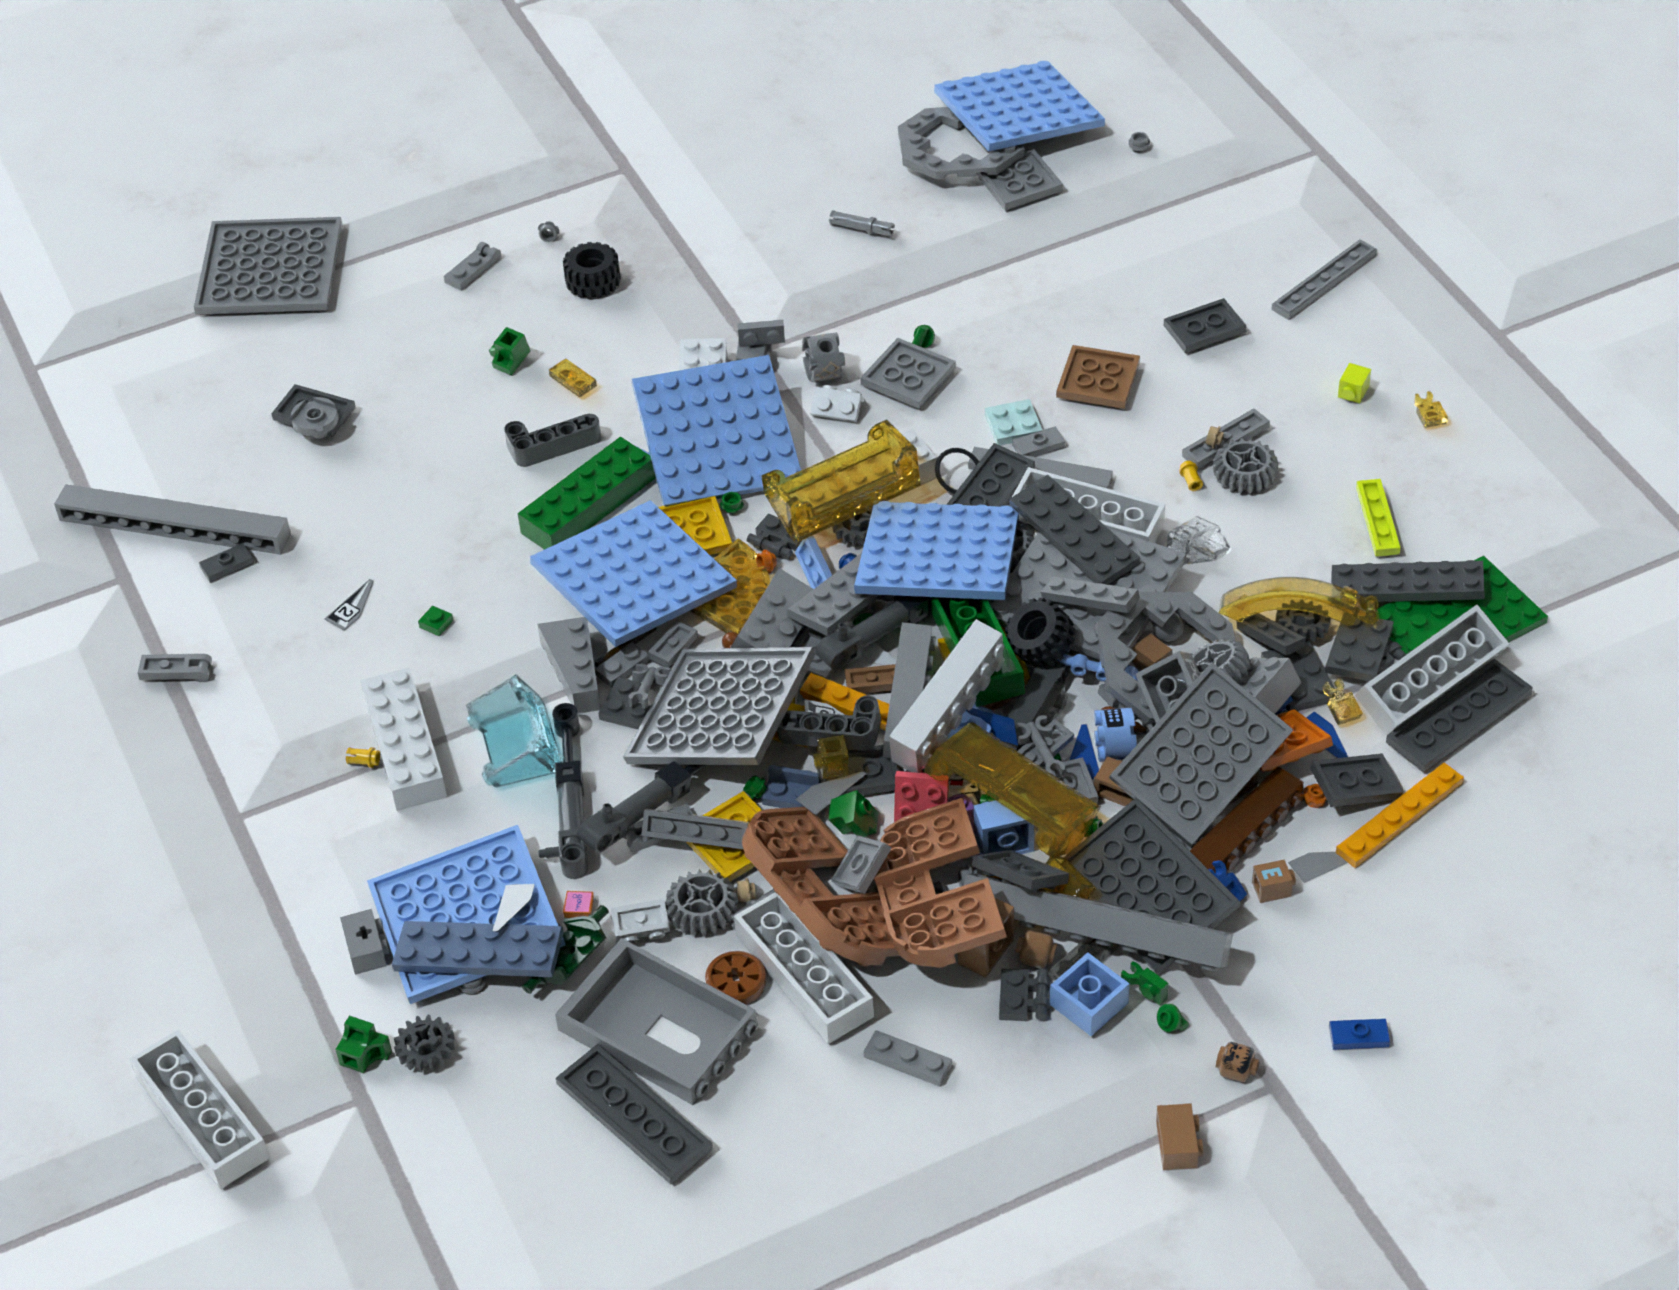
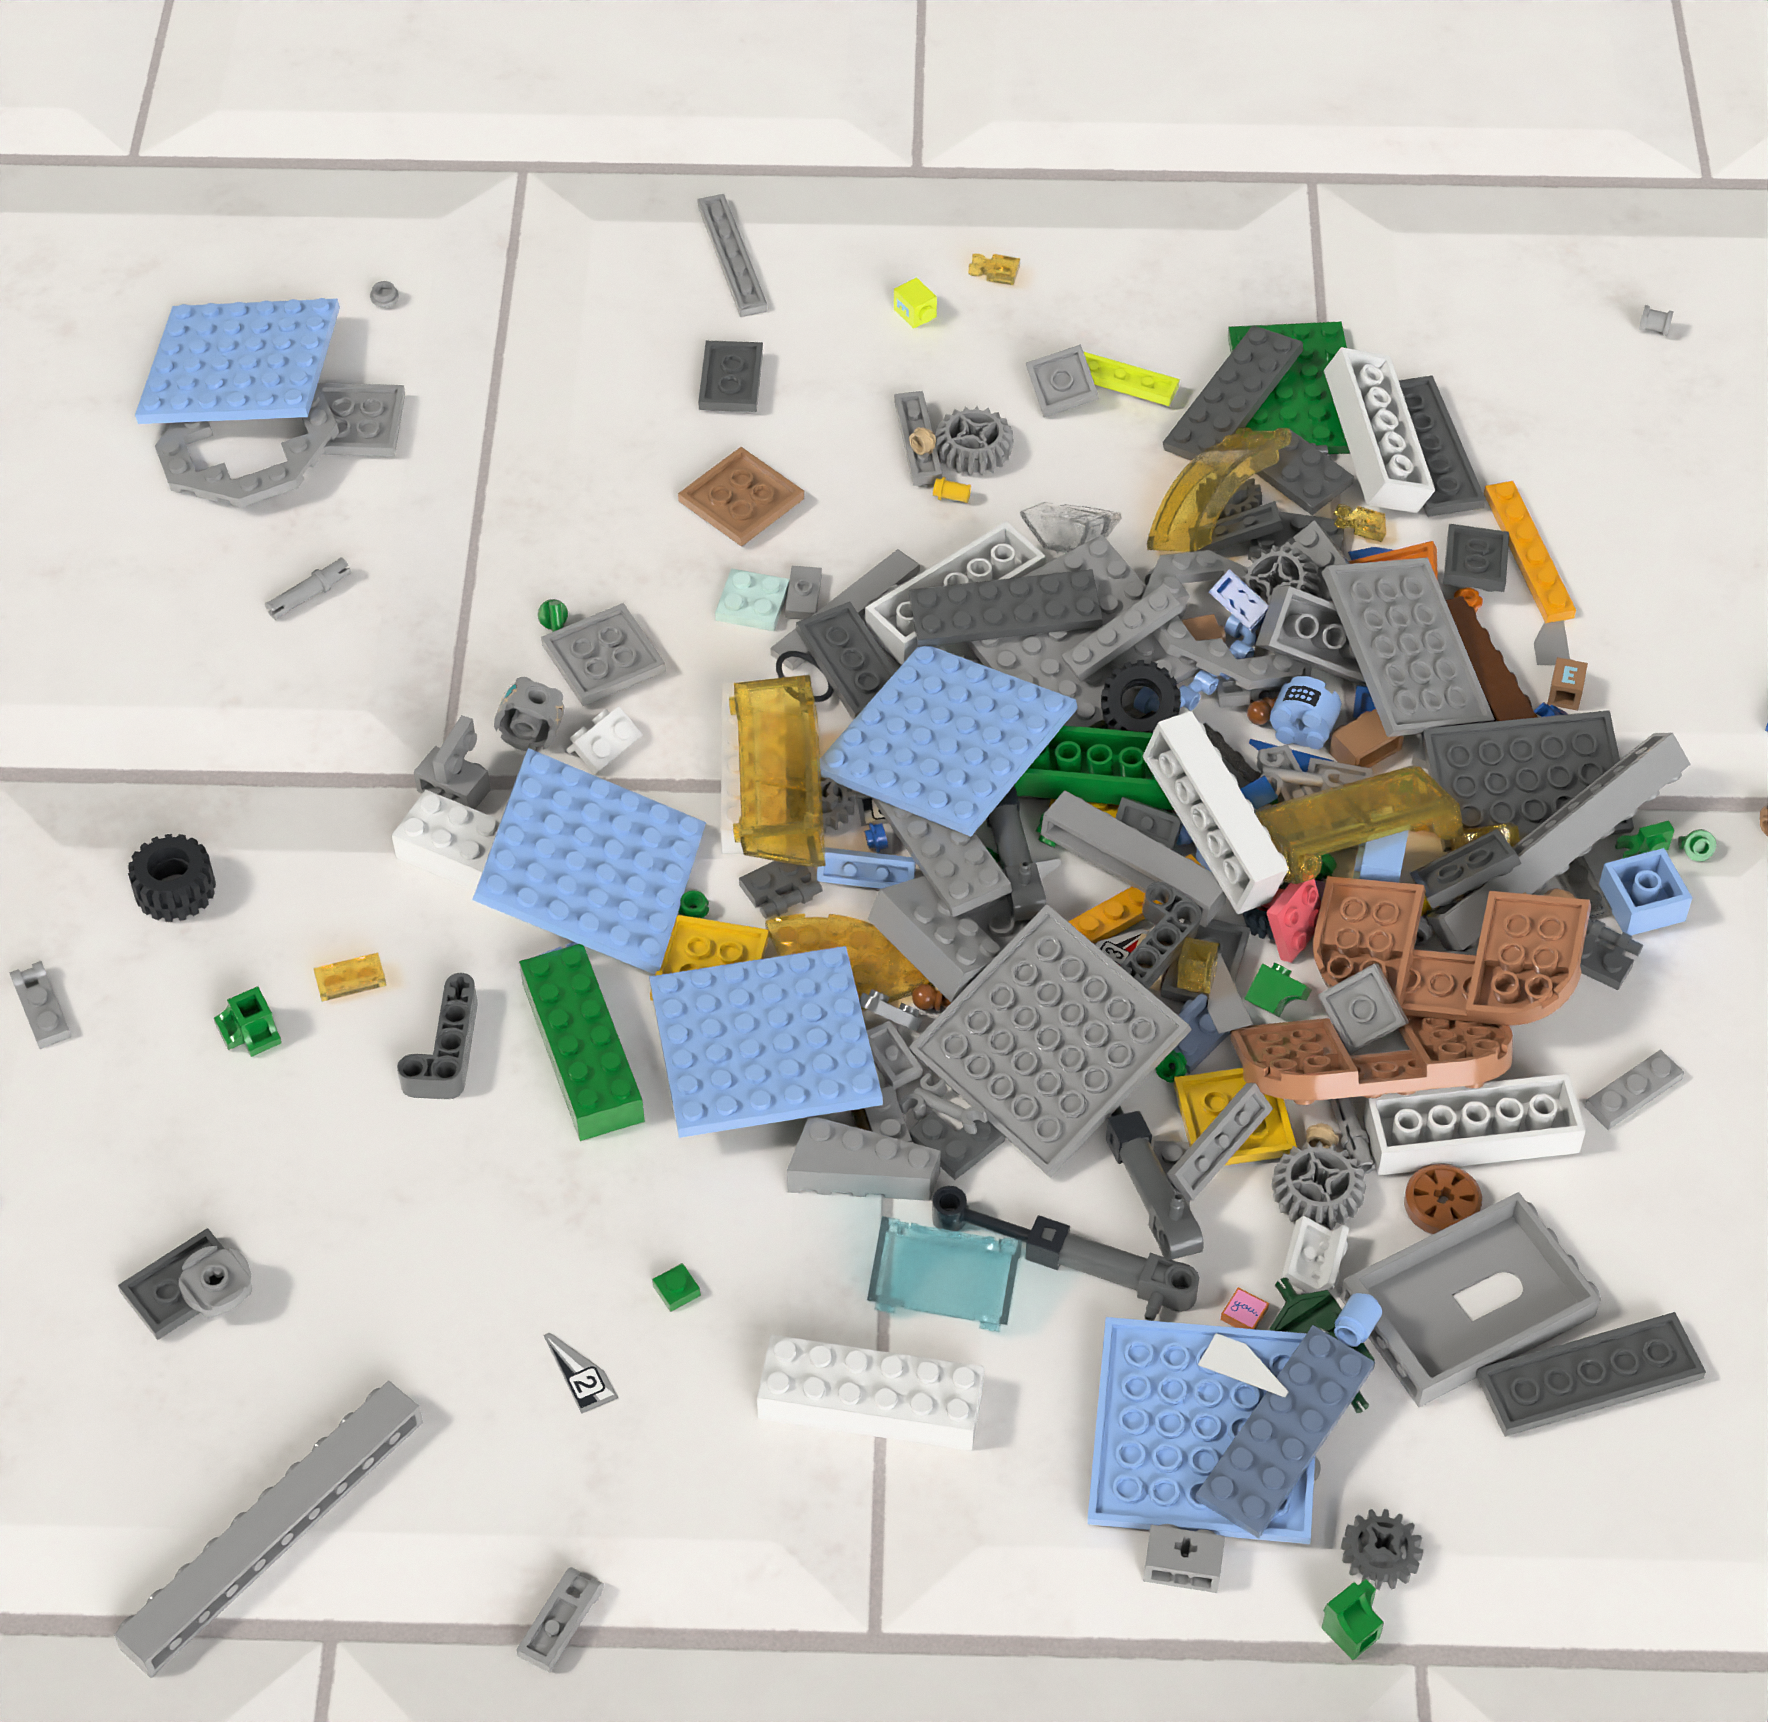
camera: 65 degrees left, 5 degrees up
dark grey plate [199,543,254,582] -> none
yellow pin [346,747,381,768] -> none
light grey plate [538,221,559,242] -> none
orange plate [756,550,777,573] -> none
medium nougat plate [845,664,896,693] -> none
none -> plate [859,989,923,1032]
none -> light grey plate [1026,344,1099,417]
none -> plate [1209,569,1269,633]
none -> light blue brick [1334,1293,1382,1347]

